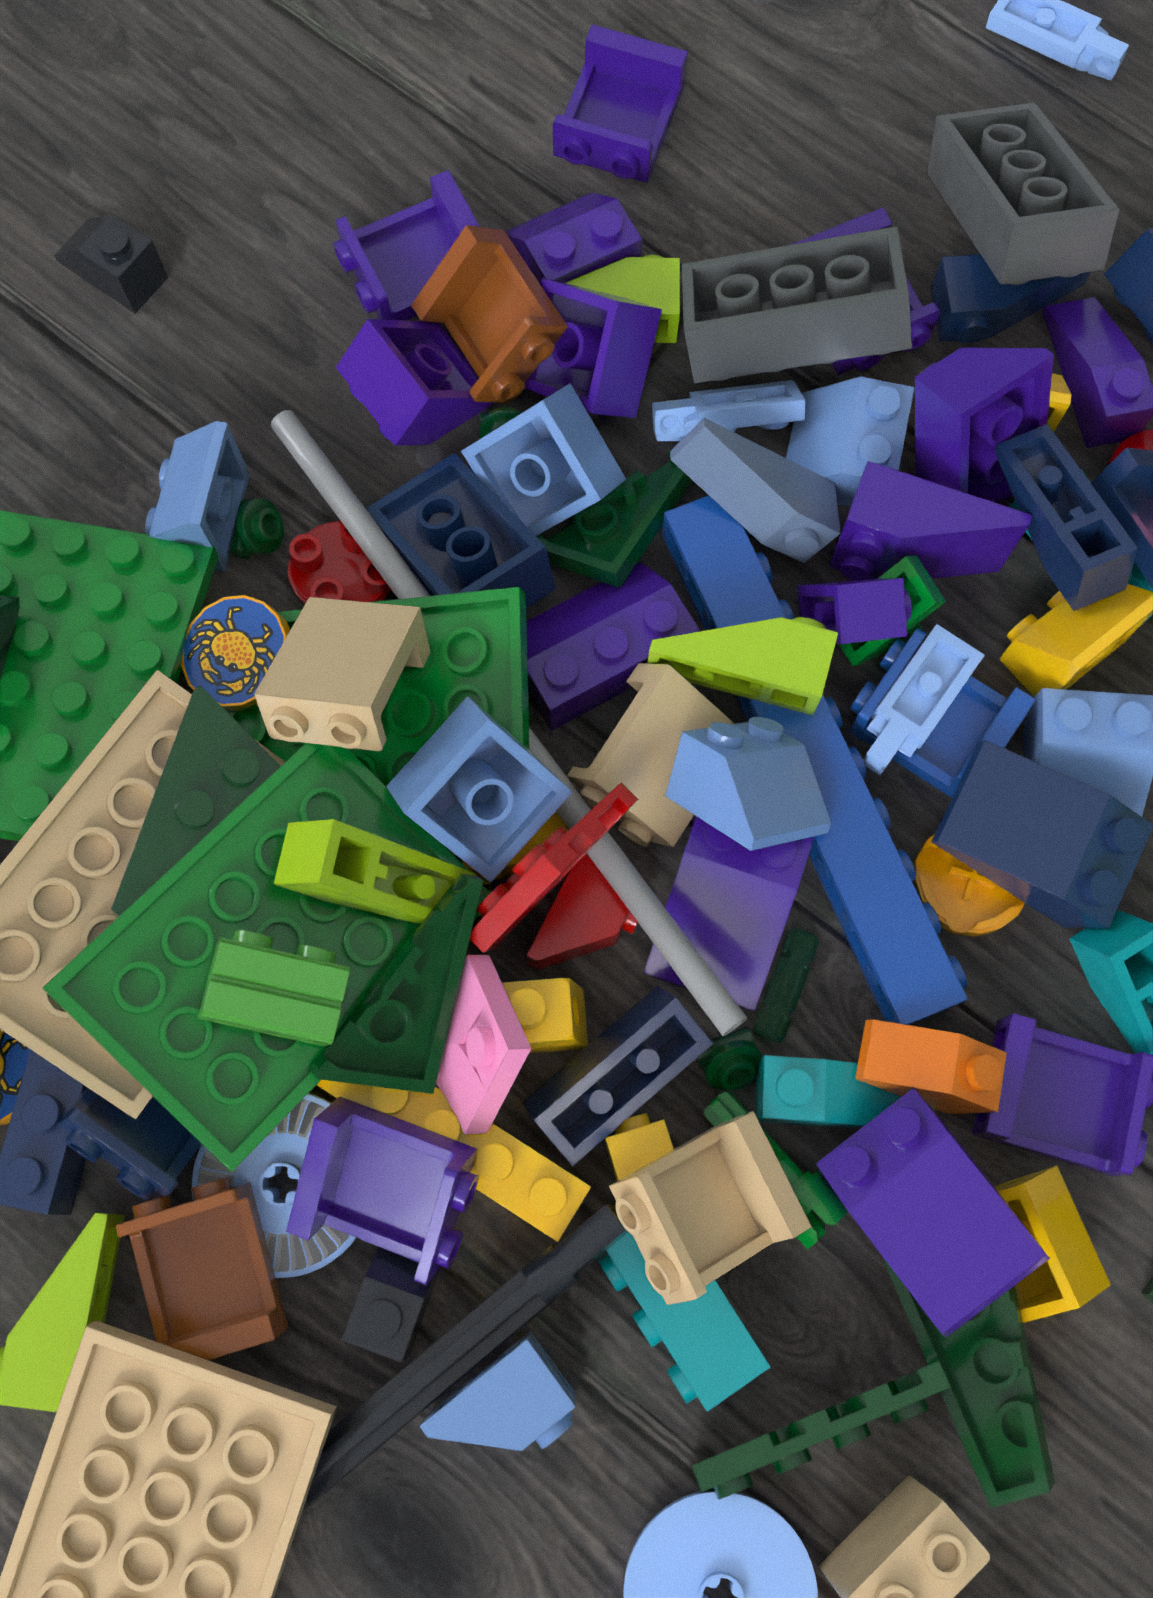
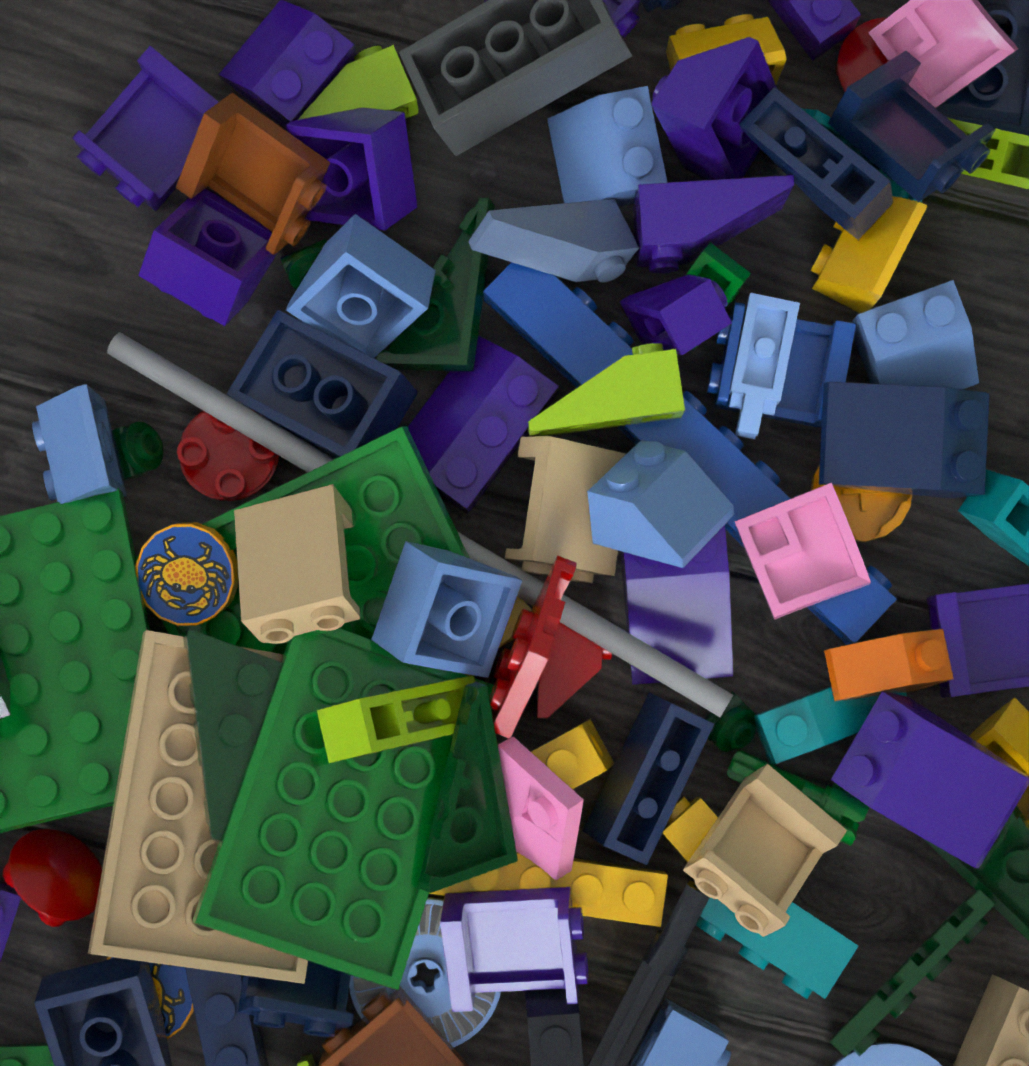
camera: 25 degrees left, 10 degrees up
bright green brick [198,930,350,1047] -> none
light blue hinge [652,380,805,442] -> none
clear green axle [753,928,819,1043] -> none
none -> bright pink plate [735,483,871,620]

